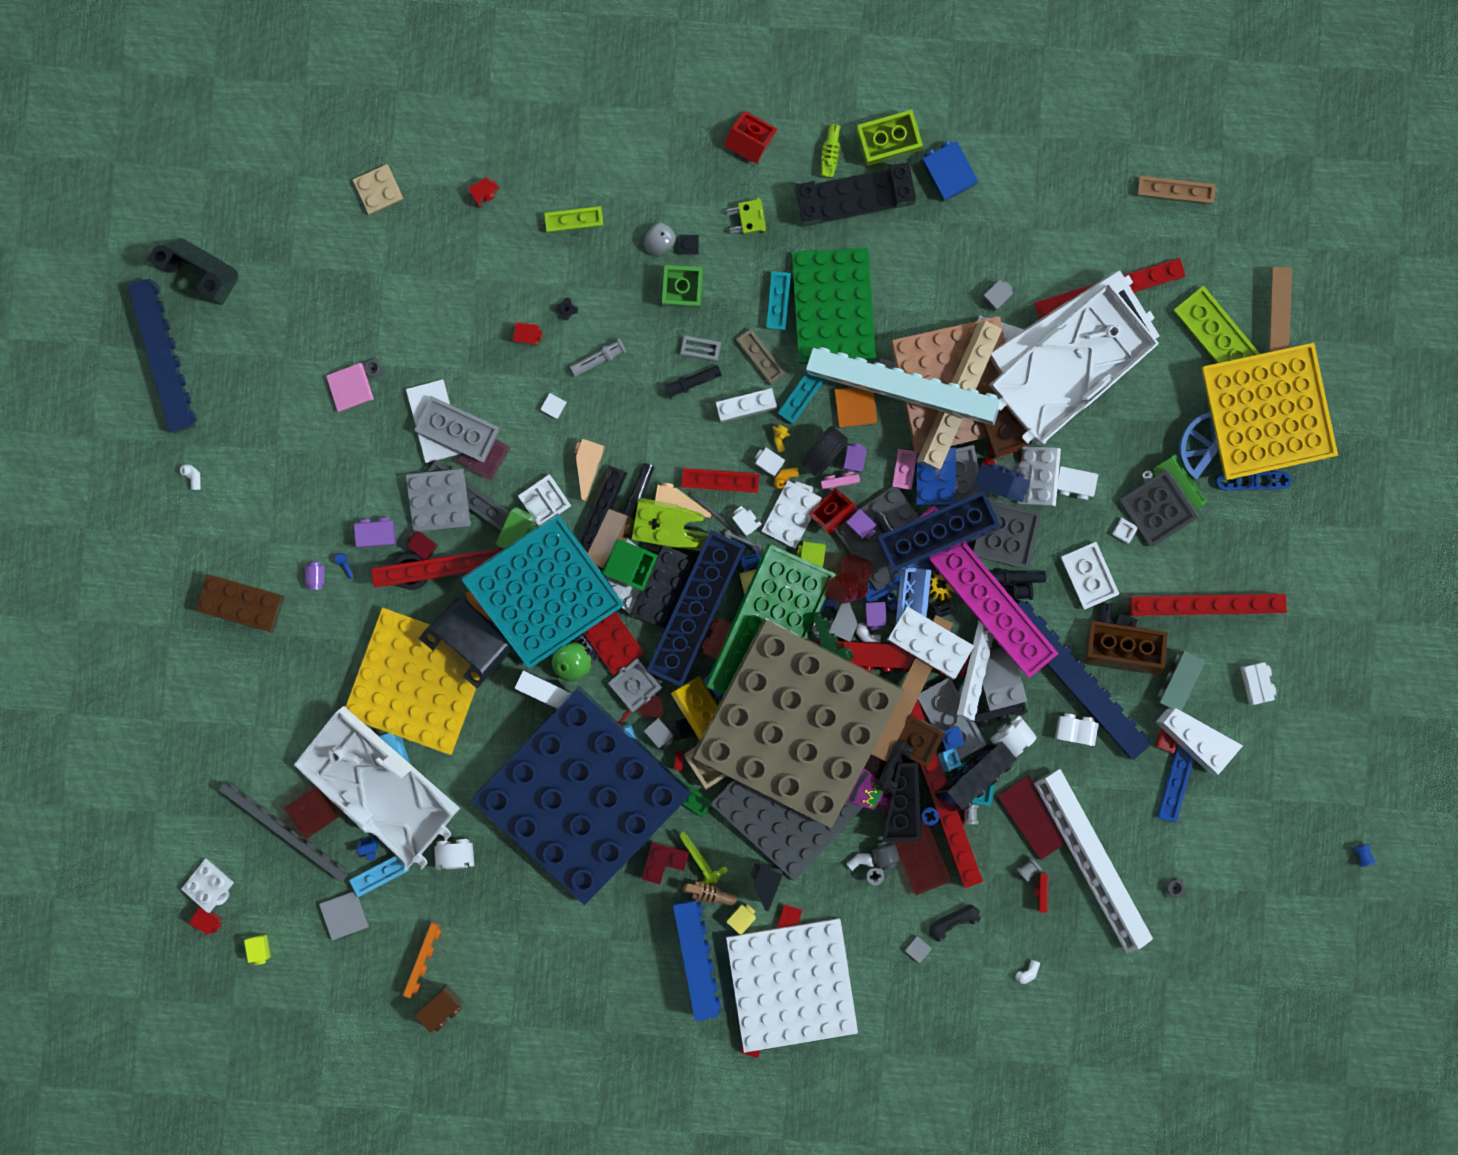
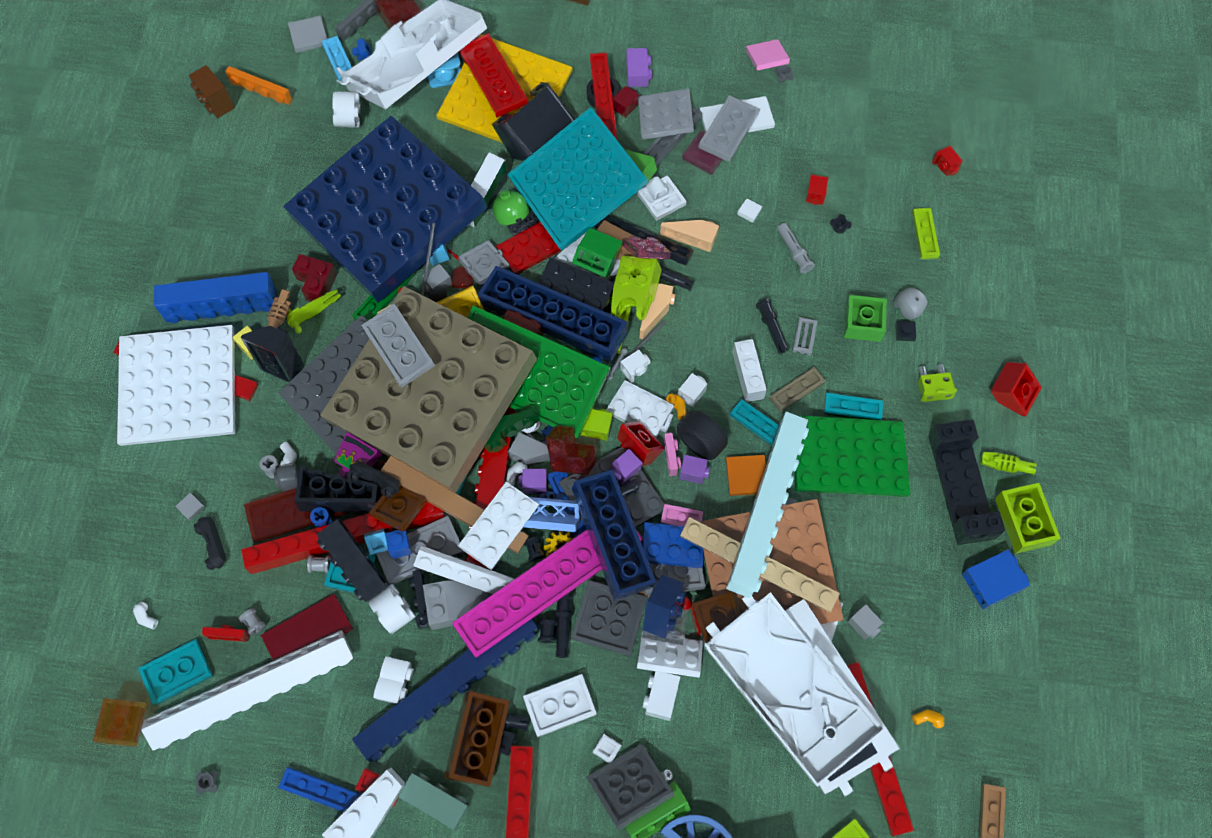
camera: 95 degrees right, 20 degrees down
medium lavender brick [305,562,324,589] -> none
blue hand [335,553,354,579] -> none
tan plate [353,164,404,215] -> none
red plate [682,468,760,493] -> none
yellow plate [772,424,790,452] -> none
none -> clear orange slope [93,698,147,747]
none -> teal tile [138,639,213,706]
none -> light grey plate [361,304,436,388]
none -> dark grey piece [421,223,436,296]
none -> red plate [459,33,528,118]
none -> clear pink plate [622,236,671,259]
none -> light orange arm [911,709,945,728]

